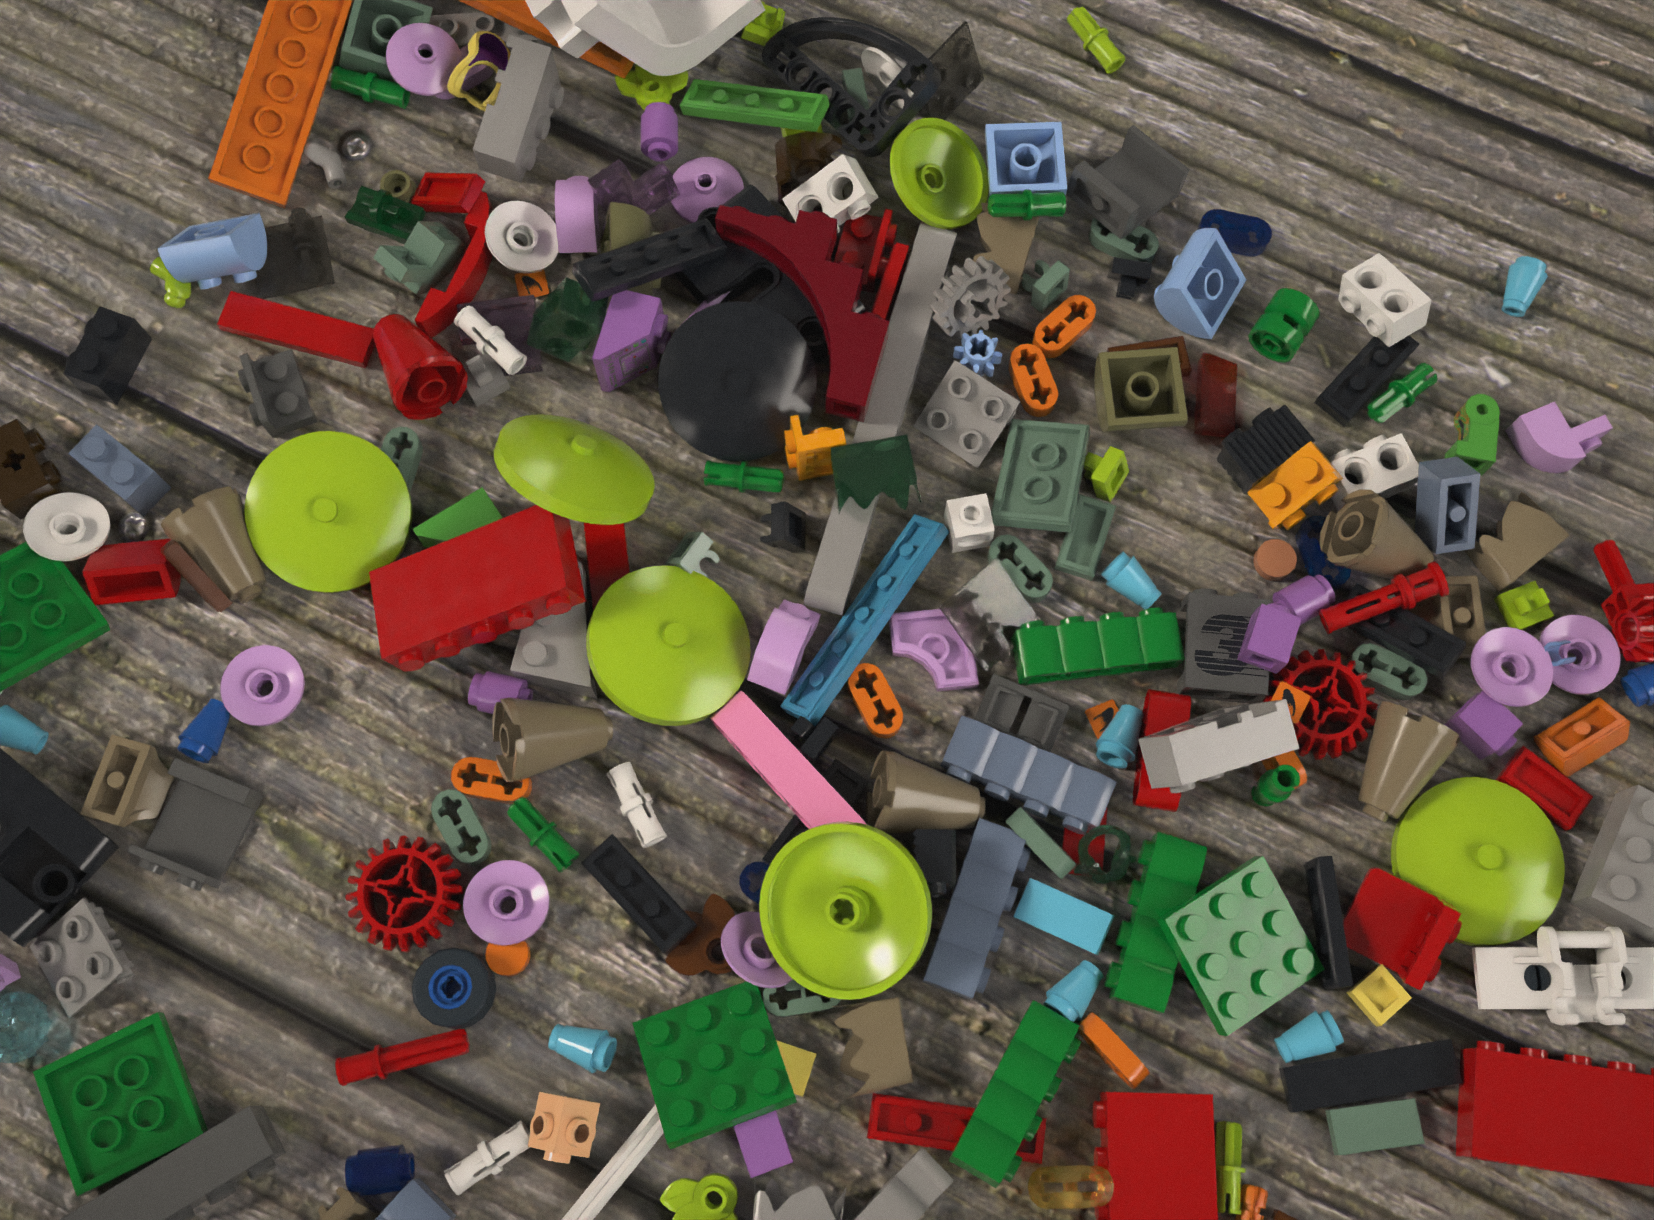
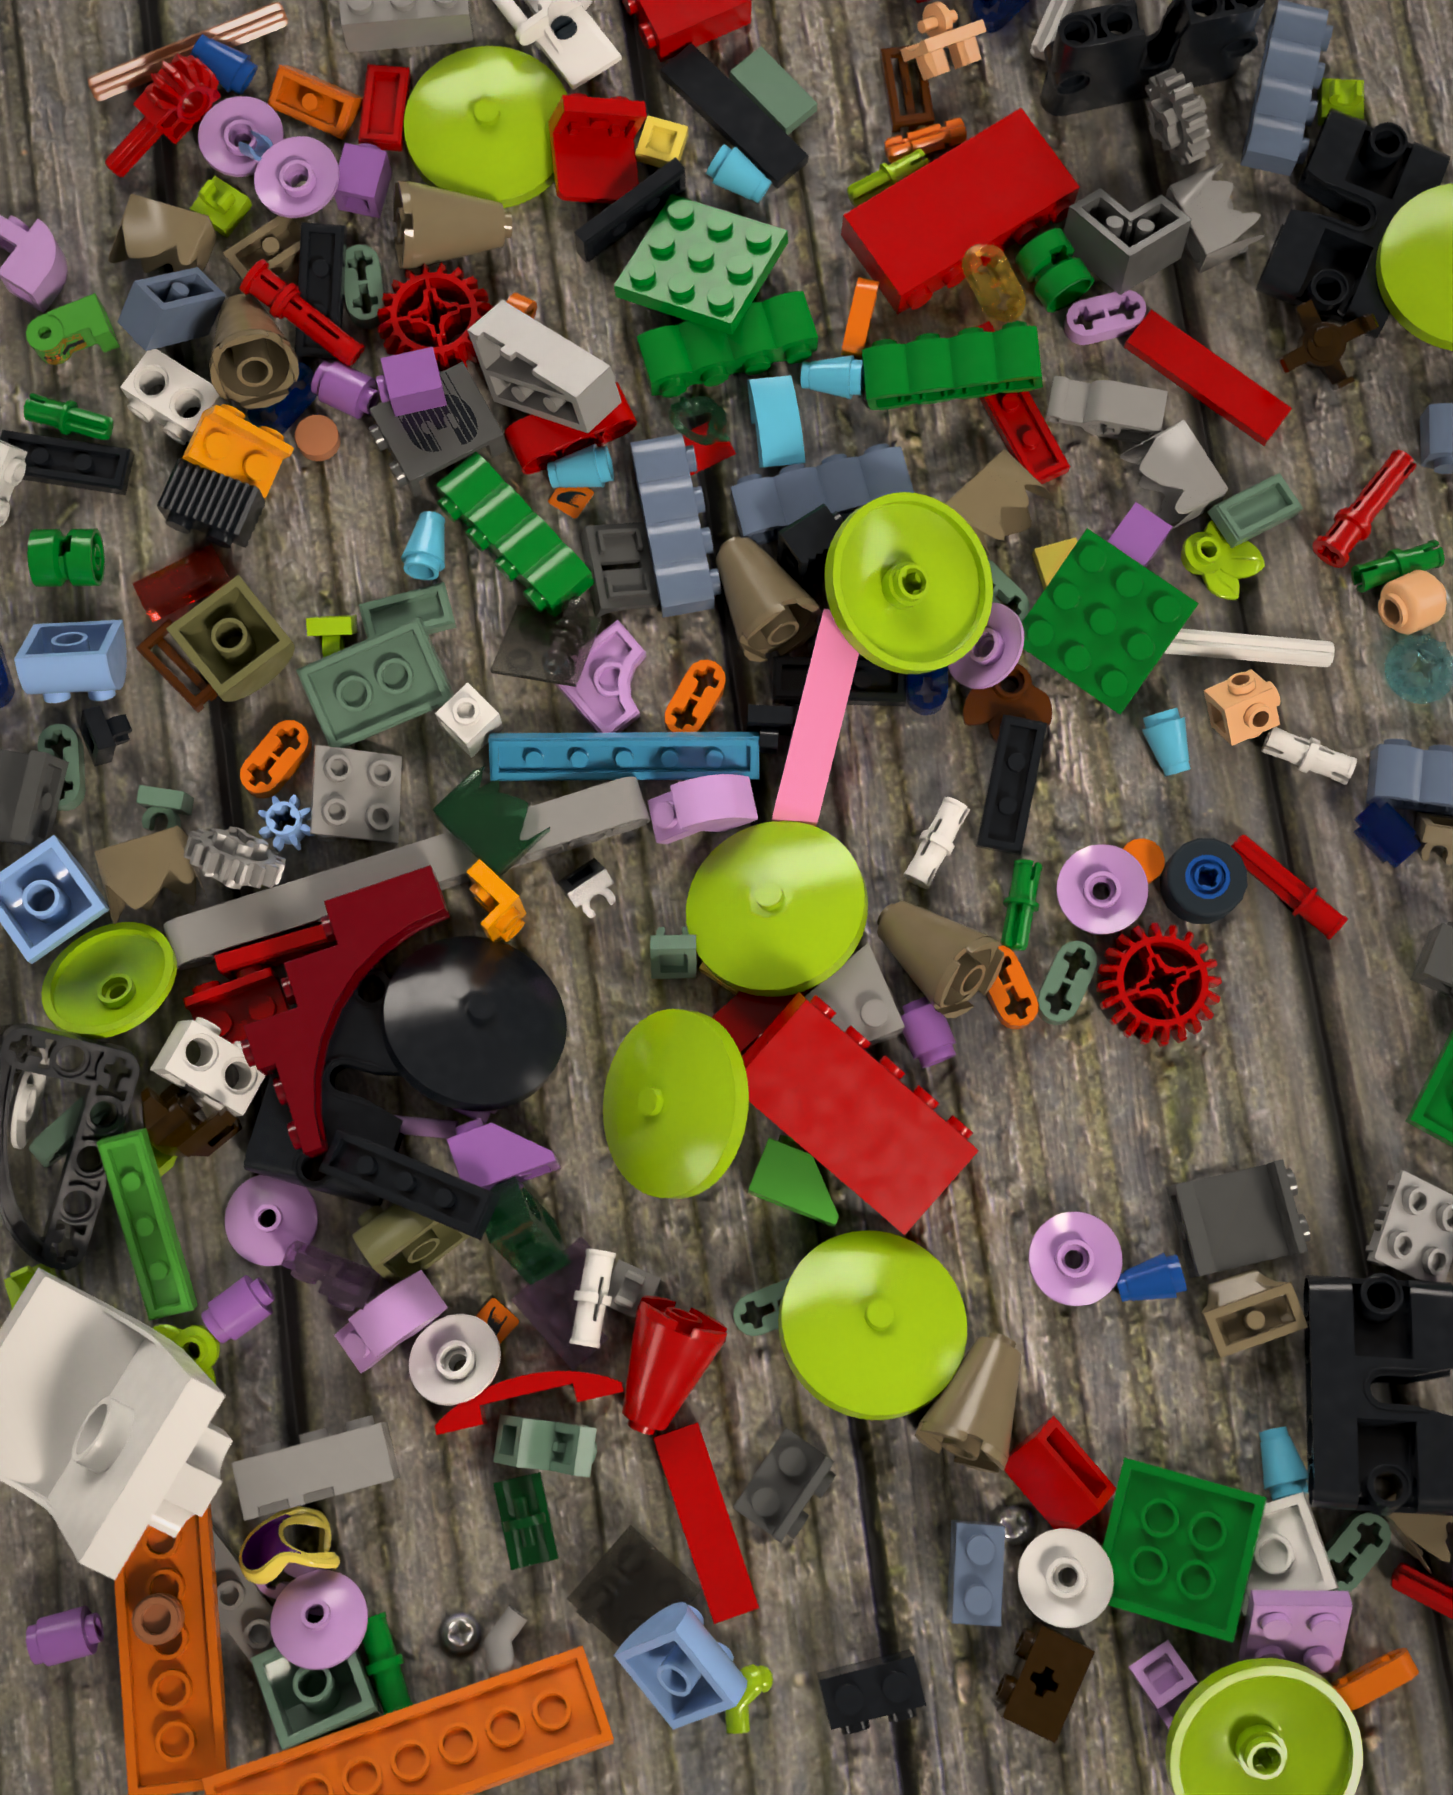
camera: 125 degrees left, 5 degrees up
reddish brown tile [160,540,232,613] -> none
olive plate [380,170,417,203] -> none
red tile [410,172,485,214] -> none
green axle [704,460,784,493] -> none
green axle [987,189,1066,221] -> none
sand green beam [987,534,1053,603] -> none
sand green beam [1006,806,1077,879] -> none
orange beam [1032,295,1096,359] -> none
green pin [1251,765,1300,807] -> none
orange sticker [1271,681,1310,723] -> none

